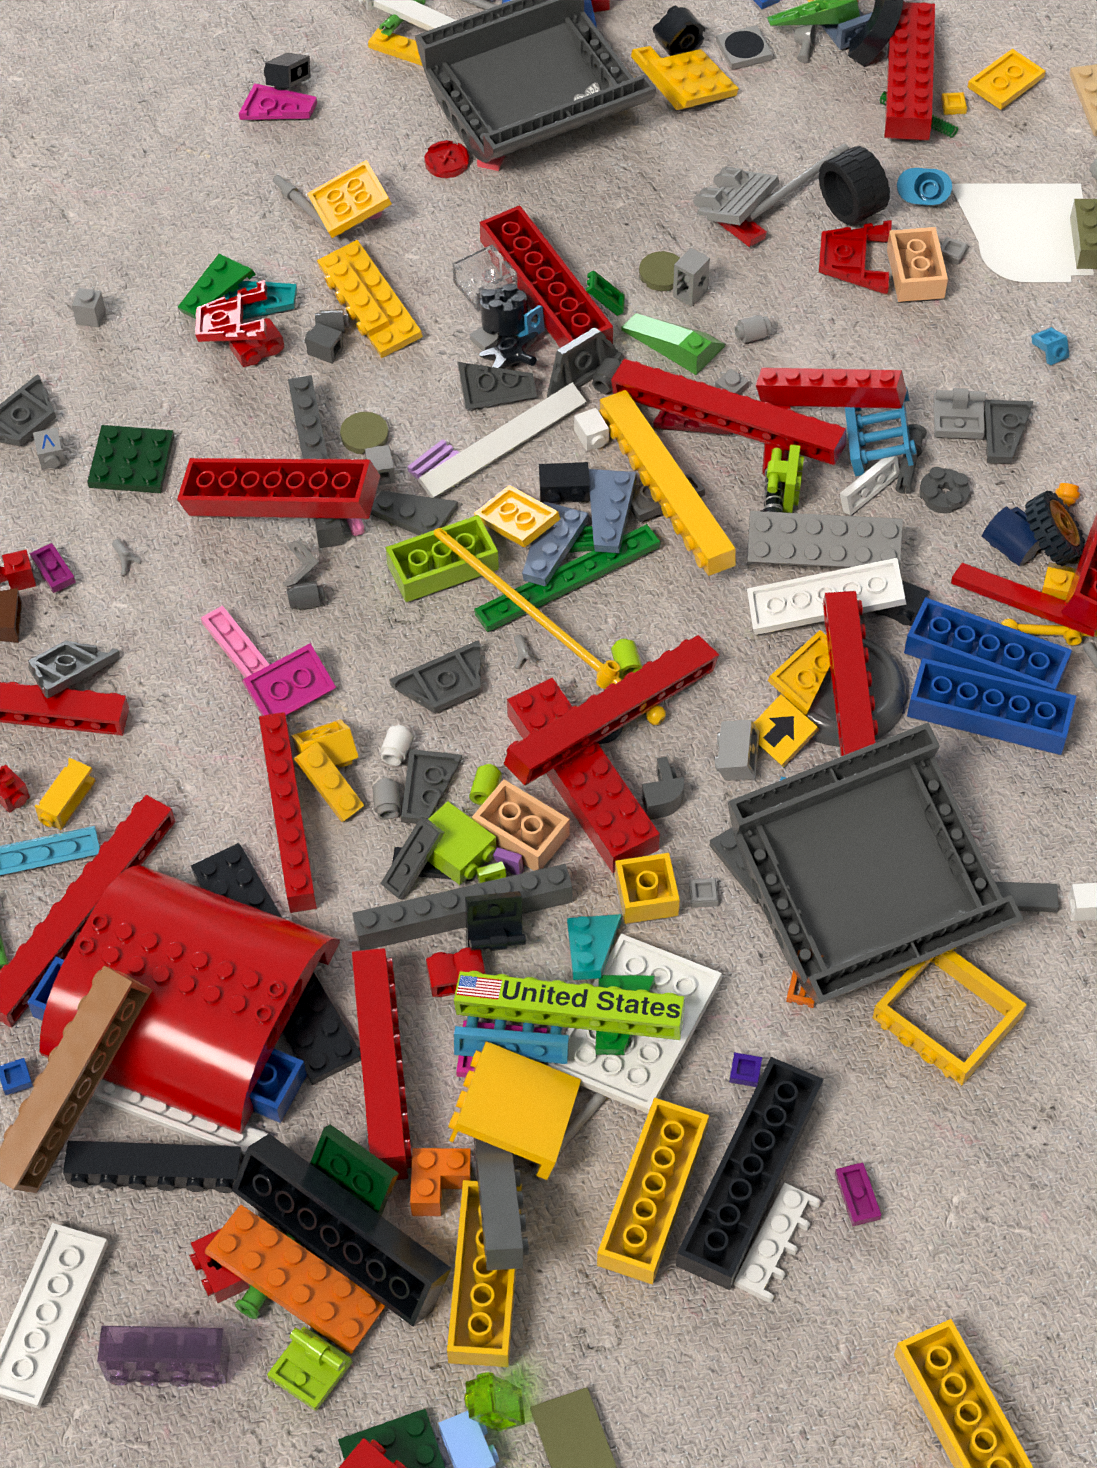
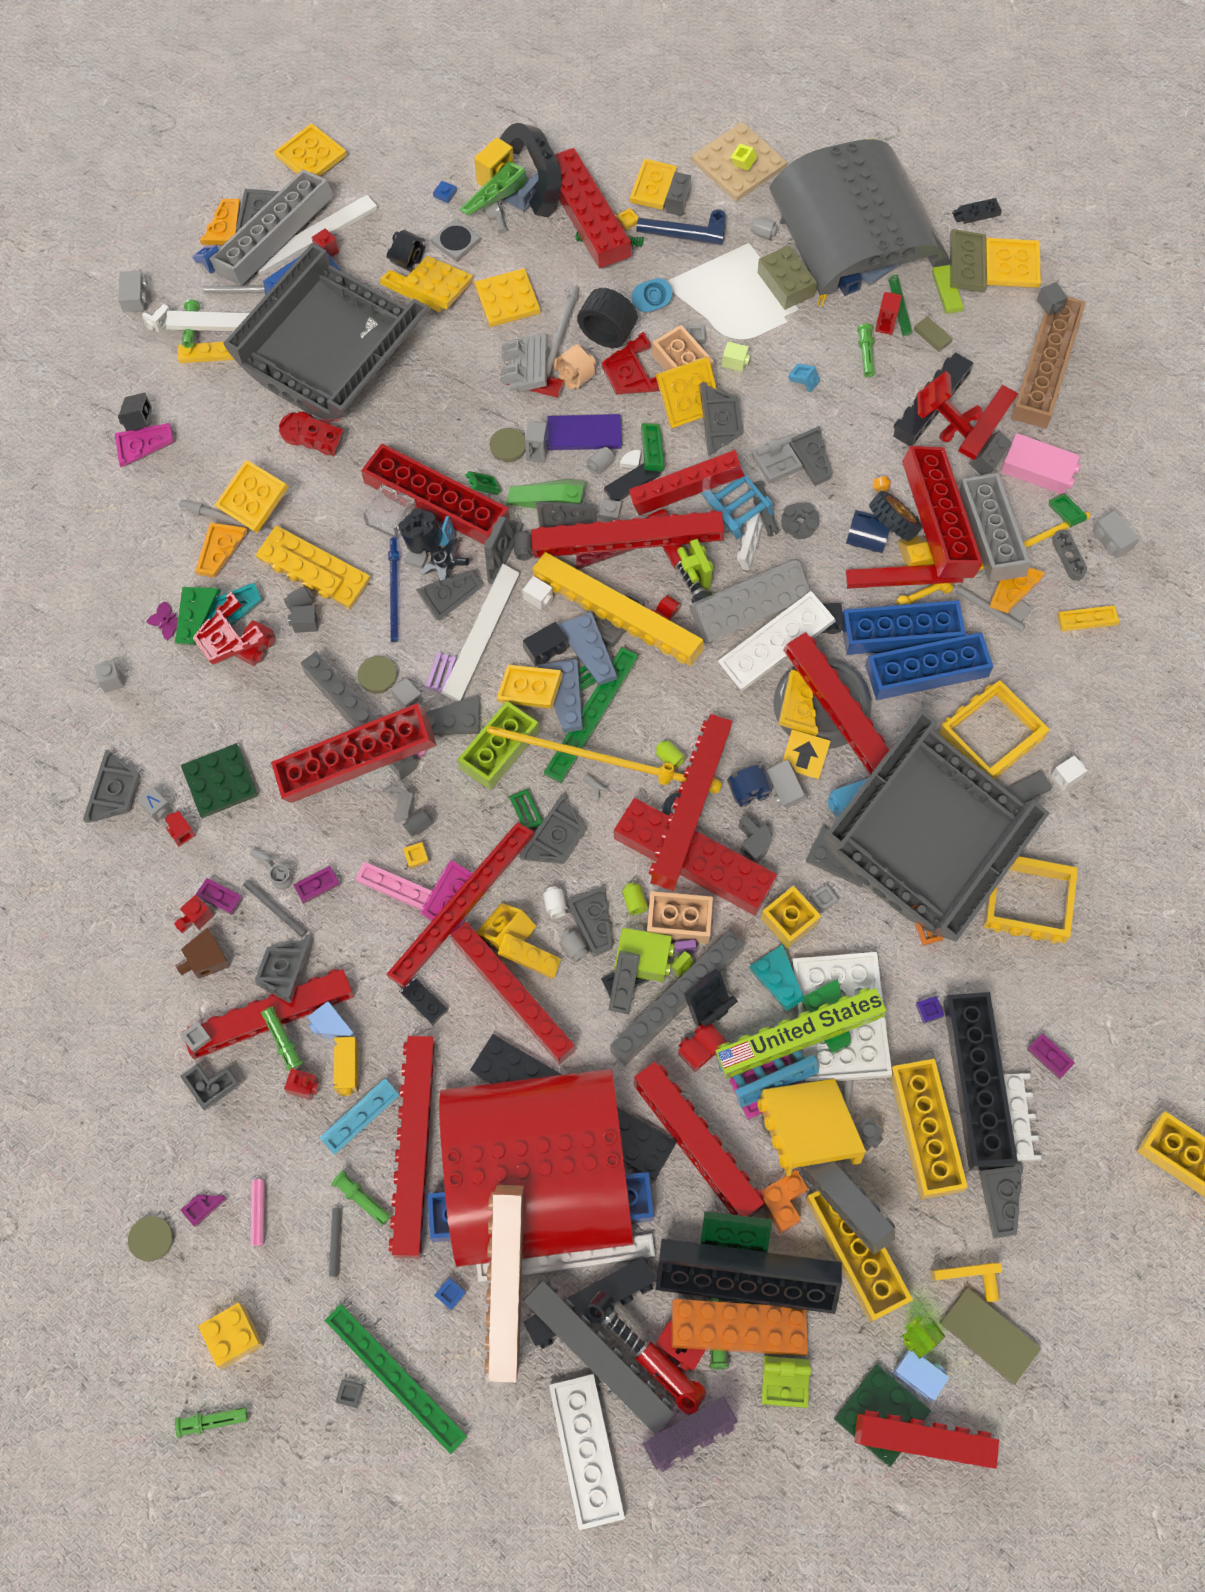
camera: 30 degrees left, 10 degrees up
none -> magenta piece [147,602,178,640]
none -> red brick [165,810,196,847]
none -> light orange wing [195,523,248,578]
none -> flat silver bar [243,880,307,937]
none -> bright green pin [260,1006,304,1071]
none -> light grey wheel [269,864,293,890]
none -> magenta plate [293,866,340,904]
none -> red brick [299,417,343,457]
none -> light blue slope [308,1001,356,1039]
none -> red plate [386,822,534,988]
none -> clear blue bar [388,537,399,643]
none -> black hinge [397,977,448,1026]
none -> yellow plate [403,842,429,869]
none -> yellow plate [474,268,541,327]
none -> green tile [509,789,543,830]
none -> dark grey brick [523,1280,675,1435]
none -> dark grey wing [535,502,596,528]
none -> dark purple tile [547,414,622,450]
none -> light nougat brick [554,344,596,389]
none -> piece [584,1291,706,1414]
none -> black tile [604,463,660,501]
none -> white tile [620,450,641,469]
none -> dark blue axle [636,209,726,245]
none -> green tile [641,423,664,471]
none -> red leg [651,595,681,621]
none -> yellow plate [655,356,717,428]
none -> dark grey brick [666,172,691,216]
none -> dark grey wing [699,382,743,455]
none -> yellowish green brick [722,342,751,372]
none -> dark blue brick [727,765,773,807]
none -> dark grey brick [857,1116,884,1152]
none -> yellow piece [930,1262,1002,1302]
none -> yellow window [939,680,1050,779]
none -> dark grey wing [979,1165,1024,1239]

